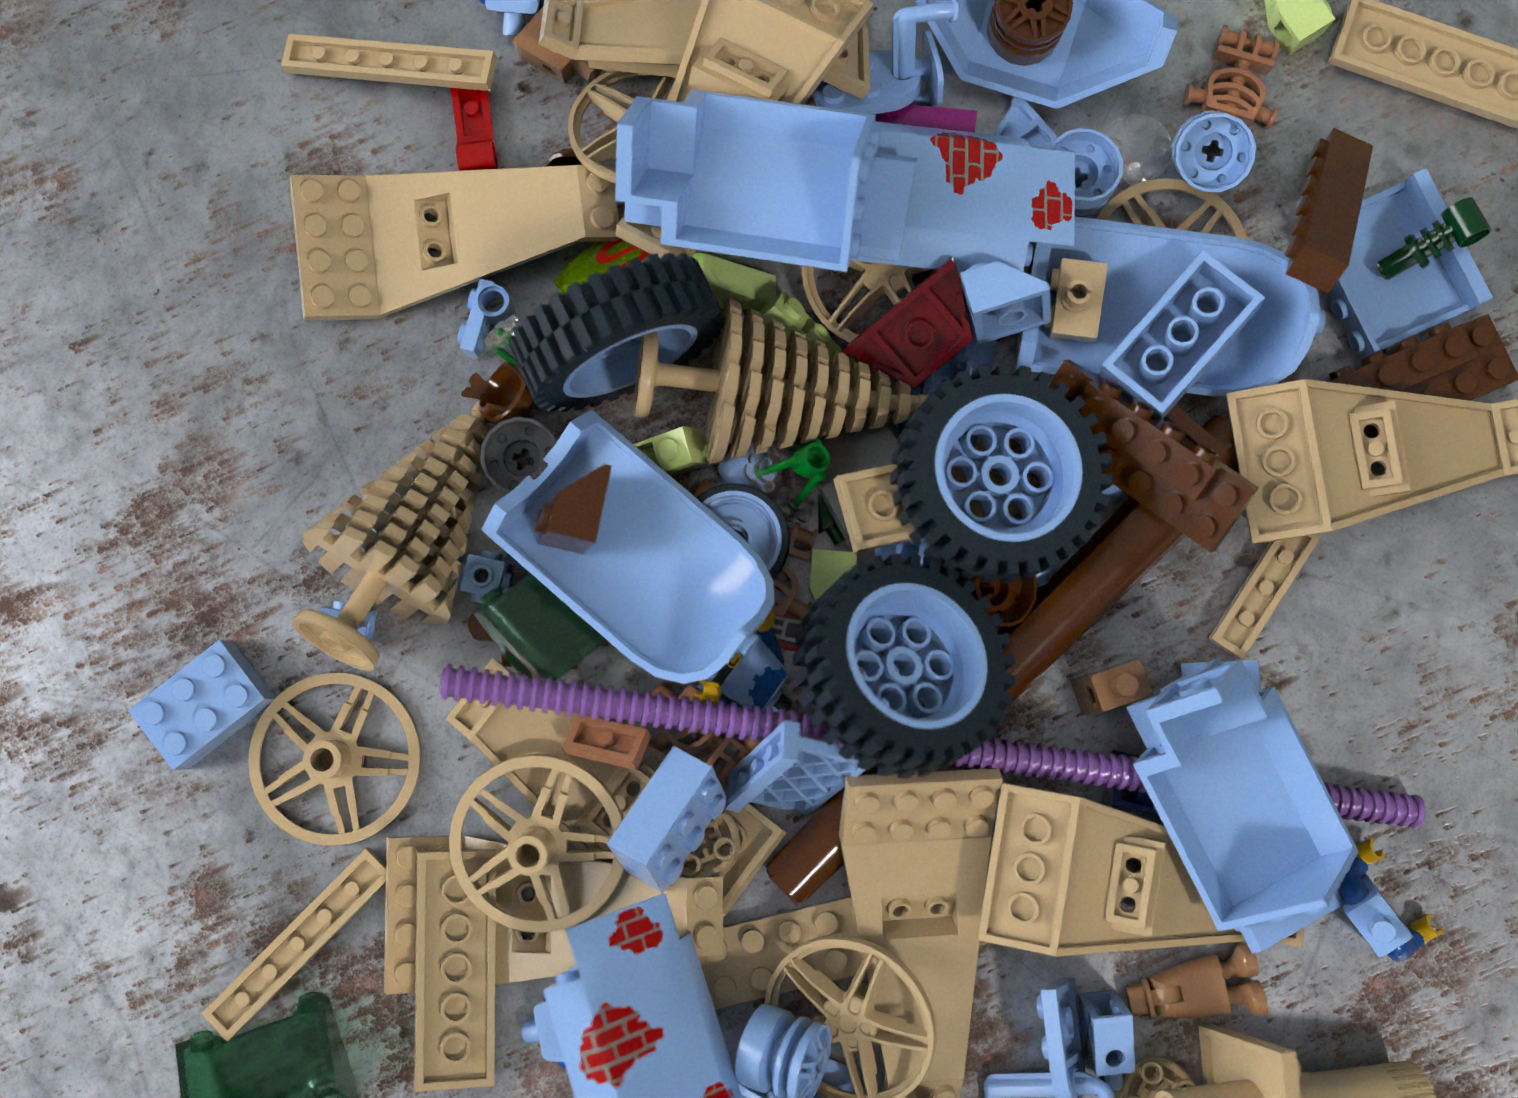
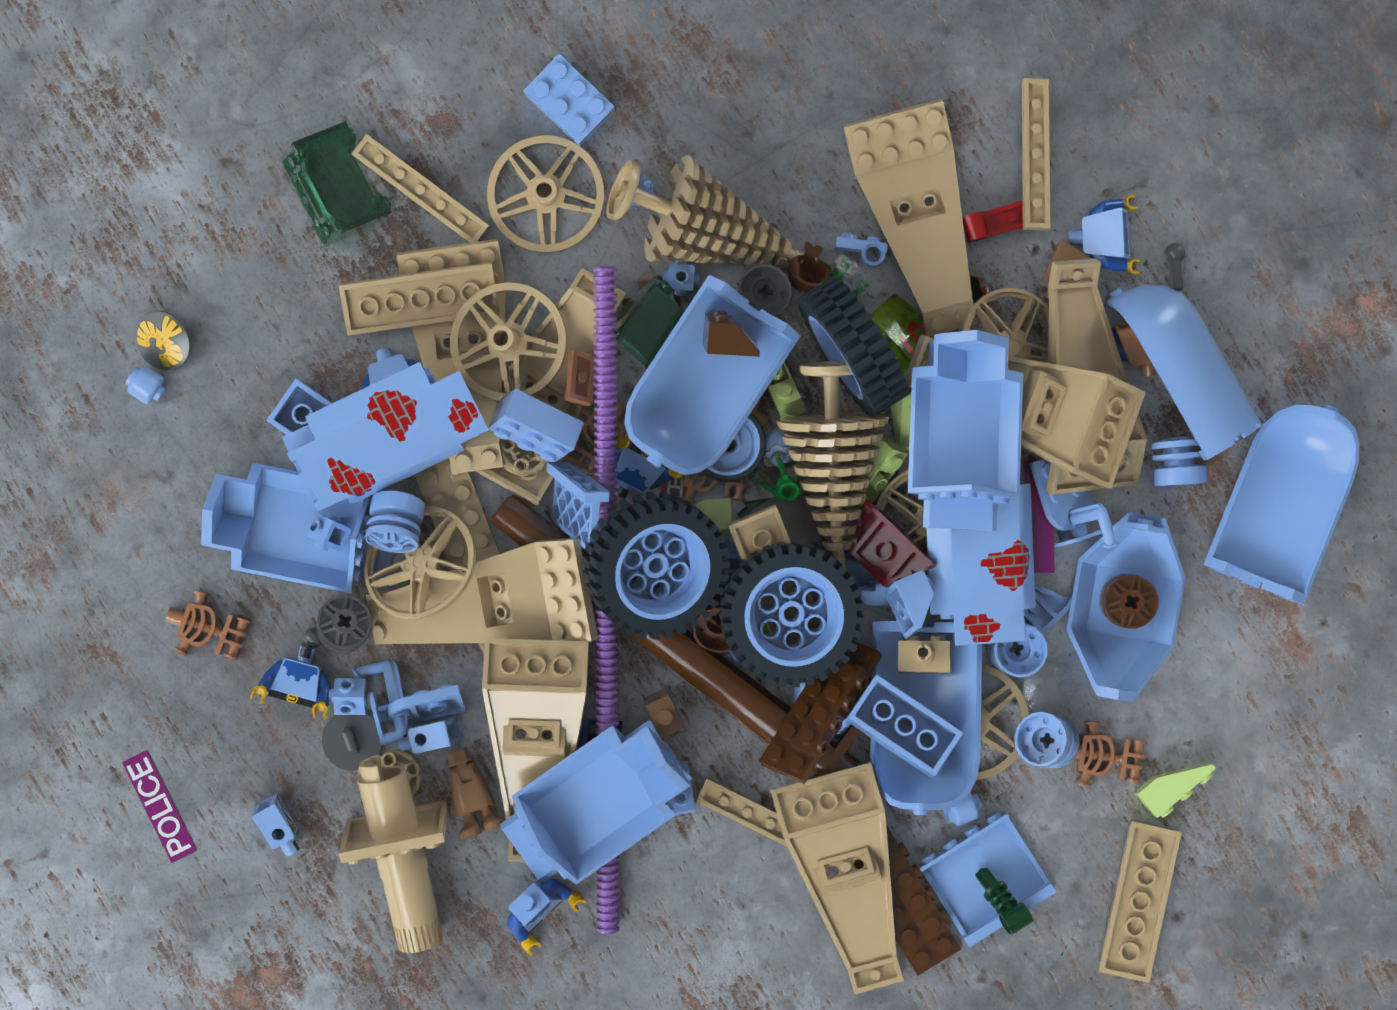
camera: 85 degrees right, 5 degrees up
reddish brown brick [1285,127,1373,294] -> none

